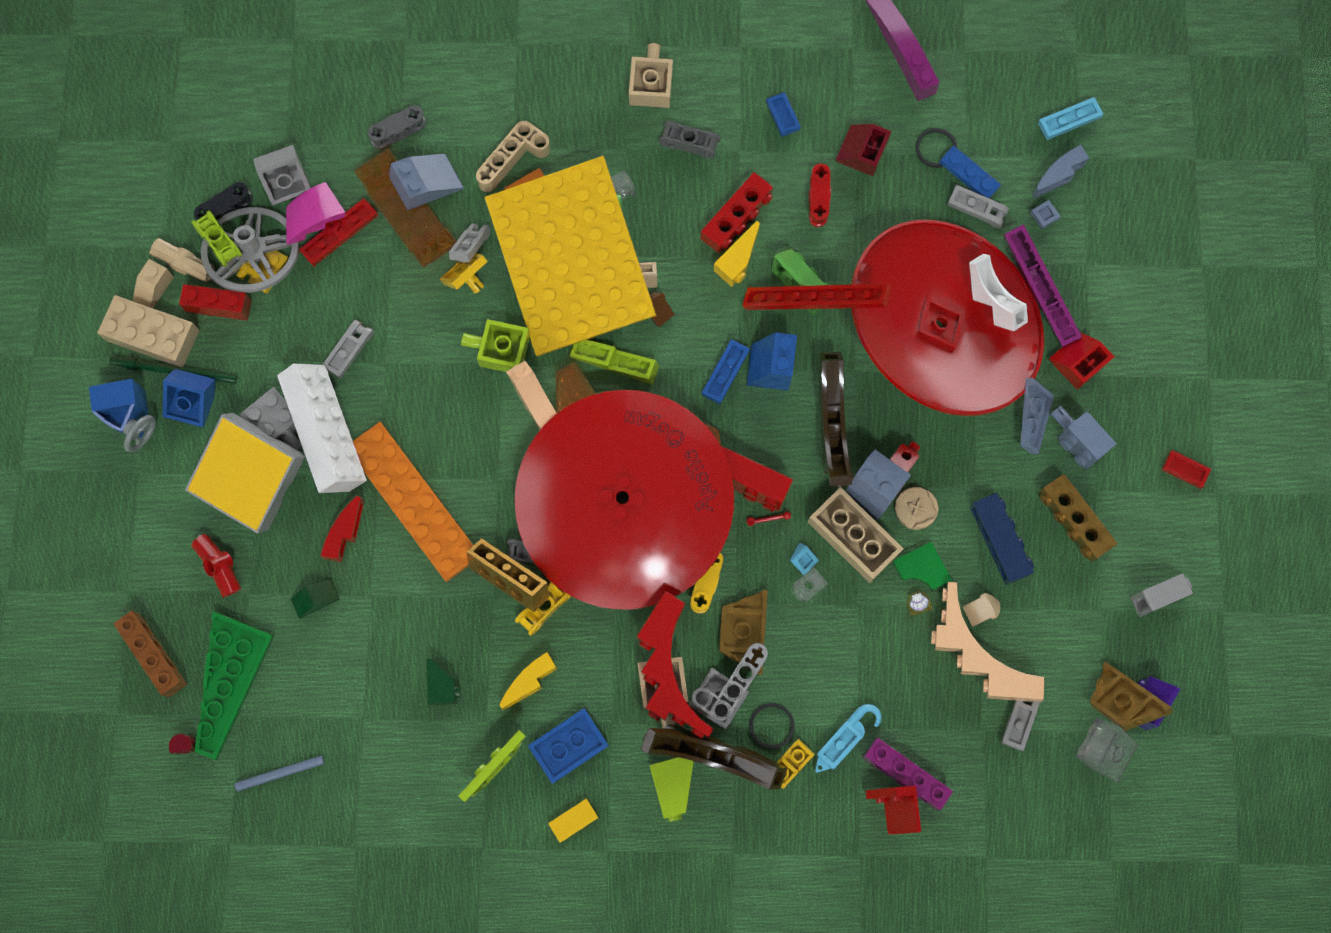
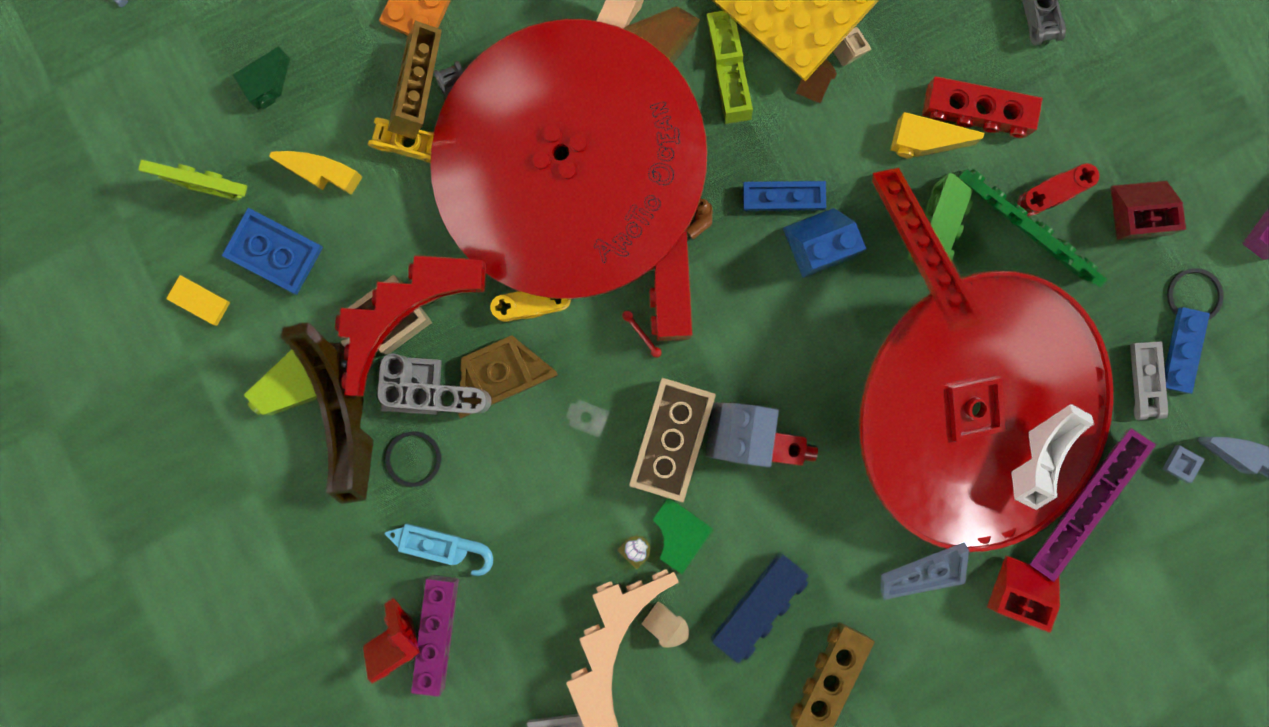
camera: 60 degrees right, 10 degrees up
blue plate [766,92,801,137] -> none
yellow slope [777,739,815,789] -> none
medium azure slope [790,543,819,575] -> none
dark brown arch [819,352,853,487] -> none
tan tile [894,487,939,530] -> none
sand blue brick [1051,406,1117,470] -> none
none -> green wing [957,168,1108,288]

